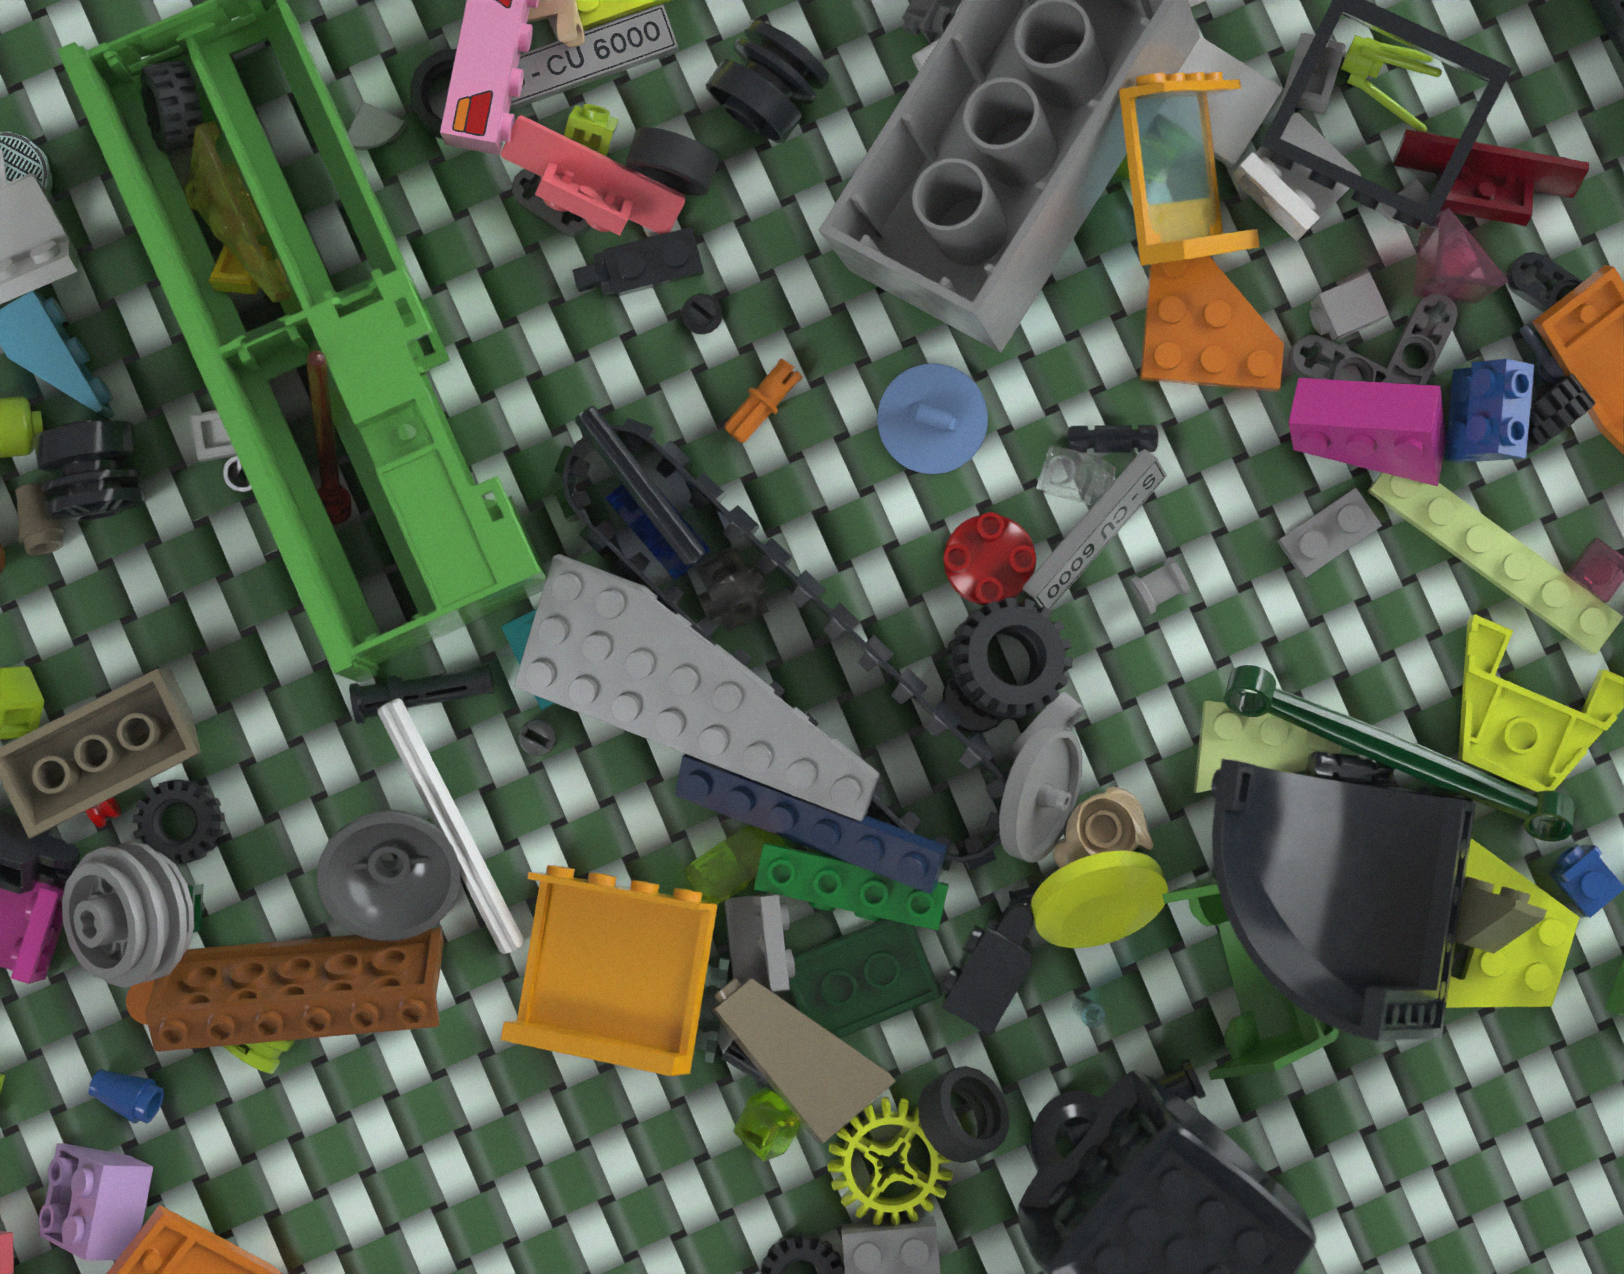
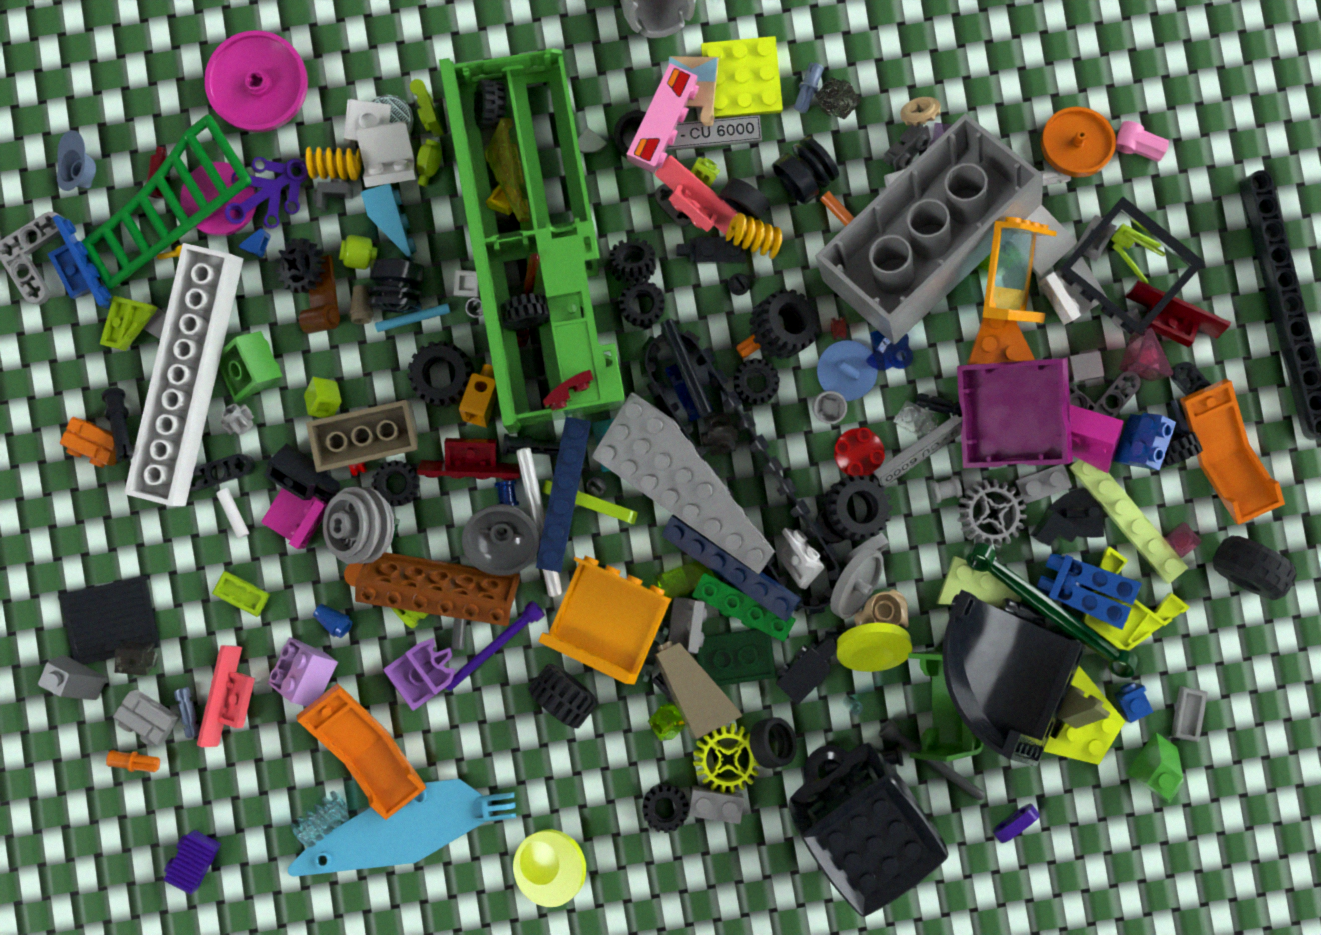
camera: 10 degrees right, 0 degrees up
none -> medium azure bar [375,303,451,332]
none -> medium lavender plate [383,638,456,711]
none -> black tyre [407,341,475,407]
none -> lime plate [410,79,444,137]
none -> lime plant [416,139,442,187]
none -> dark red bracket [417,438,521,481]
none -> dark purple piece [445,600,545,691]
none -> dark grey piece [451,618,466,649]
none -> light orange torso [459,364,498,428]
none -> clear blue bush [494,480,519,506]
none -> black tyre [500,293,551,331]
none -> black tyre [528,663,598,729]
none -> dark blue plate [536,417,591,573]
none -> lime beam [541,480,638,524]
none -> dark red slope [543,370,594,411]
none -> black tyre [609,238,656,285]
none -> black tyre [619,280,665,328]
none -> yellow piece [726,213,782,259]
none -> black tyre [733,358,780,405]
none -> black tyre [749,289,820,359]
none -> white bracket [775,528,825,589]
none -> light grey wheel [812,390,847,424]
none -> orange piece [820,191,855,227]
none -> clear red bush [831,317,847,340]
none -> clear blue plate [866,331,913,371]
none -> dark grey piece [878,719,985,800]
none -> magenta tile [957,358,1073,468]
none -> light grey gear [957,479,1027,547]
none -> dark purple beam [993,803,1040,843]
none -> black piece [1030,509,1081,546]
none -> blue hips [1036,554,1142,630]
none -> black shield [1044,488,1104,538]

